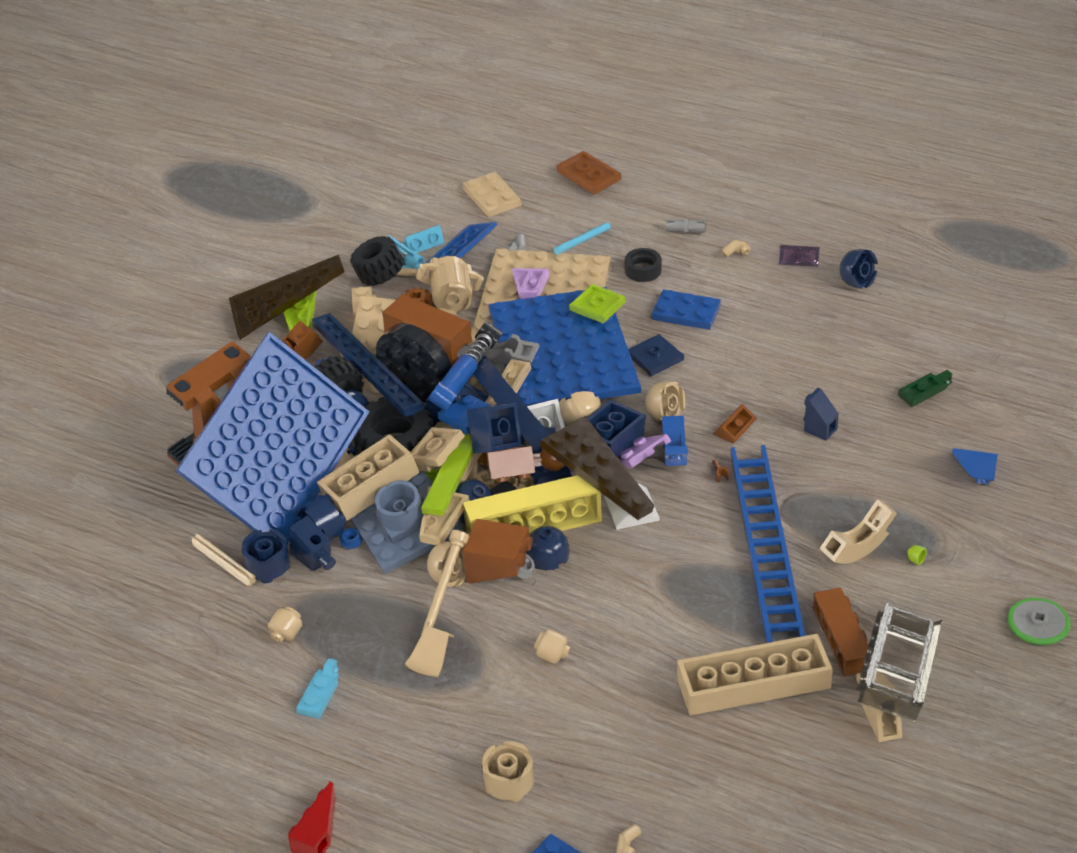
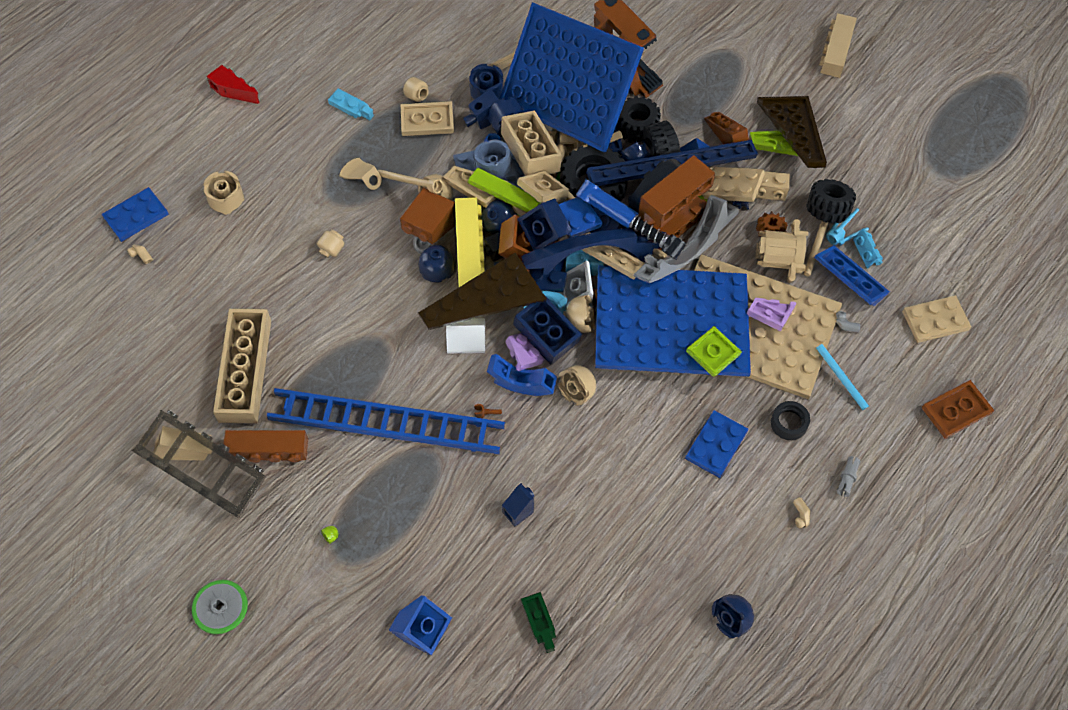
camera: 100 degrees right, 20 degrees up
dark blue plate [628,334,684,376] -> none
dark orange slope [713,404,757,444] -> none
clear purple slope [779,245,820,267] -> none
tan arch [819,499,897,564] -> none
none -> tan plate [401,101,454,136]
none -> tan brick [819,13,857,78]

